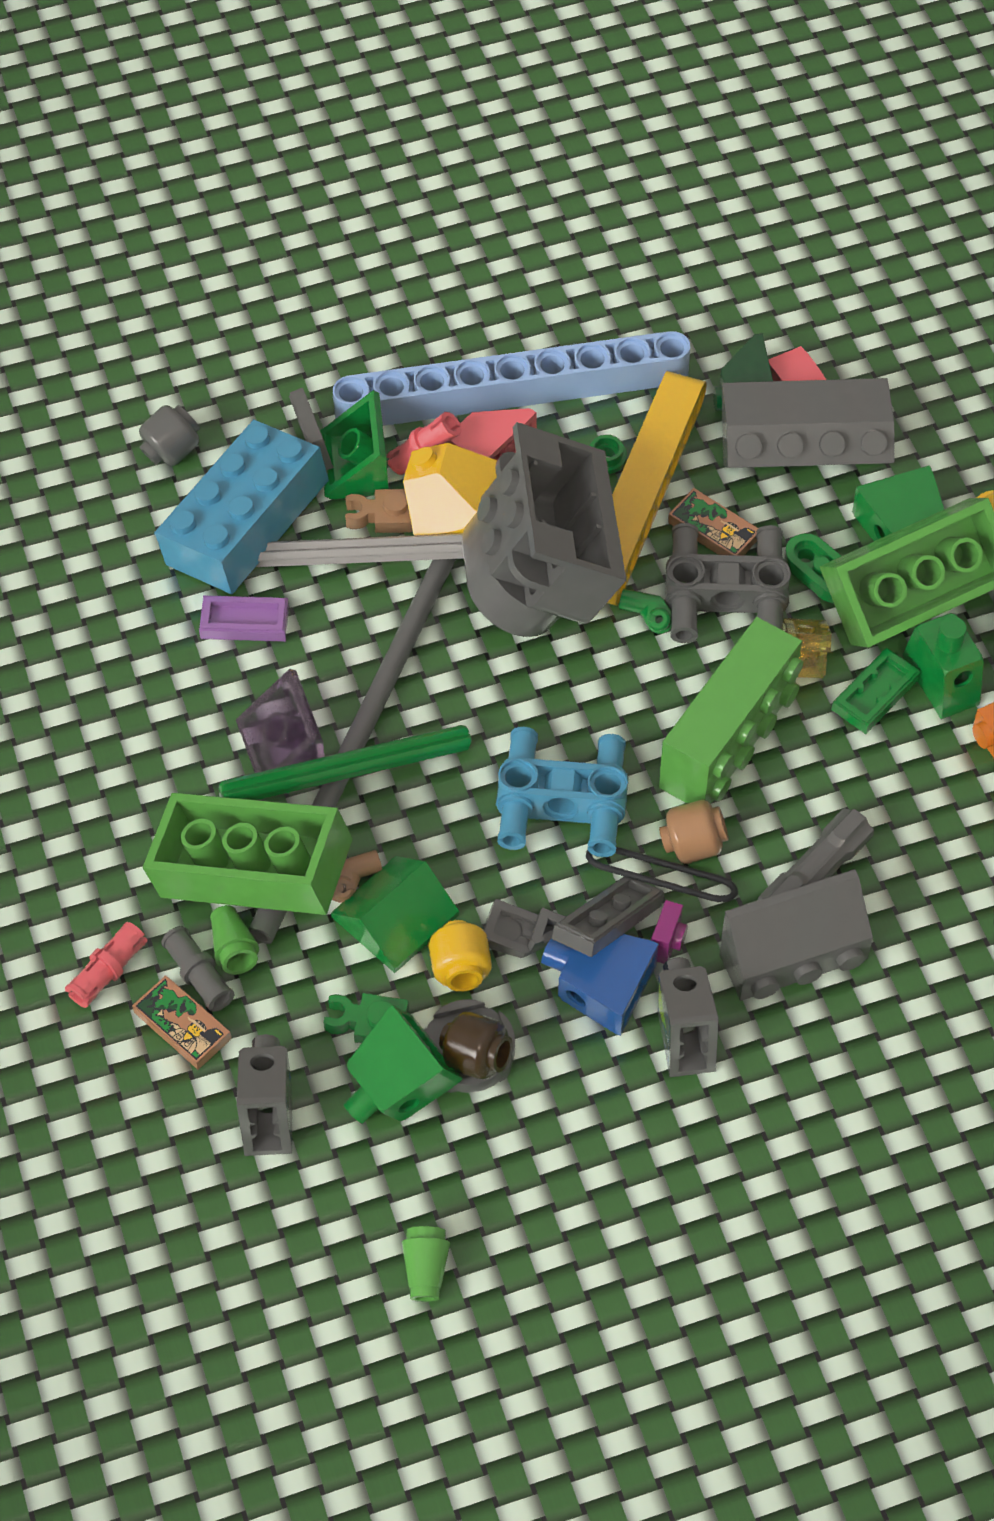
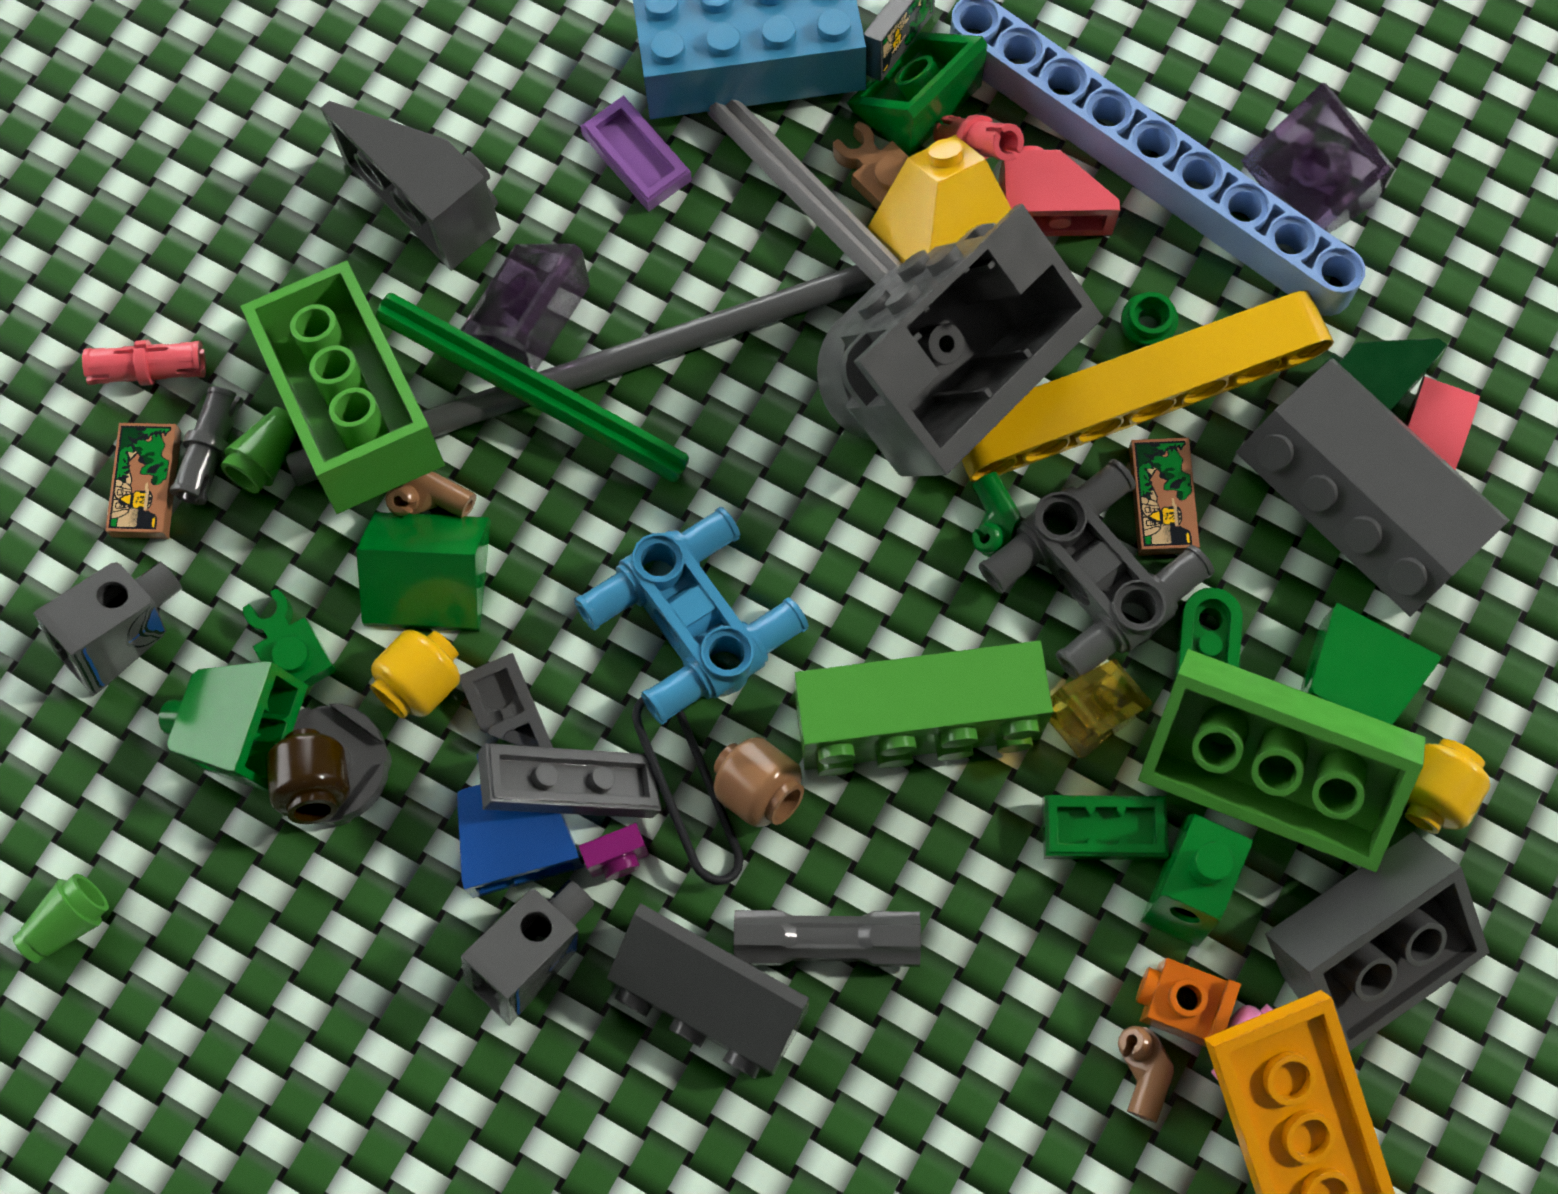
camera: 50 degrees right, 15 degrees up
none -> dark grey slope [321,101,501,271]
none -> clear purple slope [1241,83,1395,233]

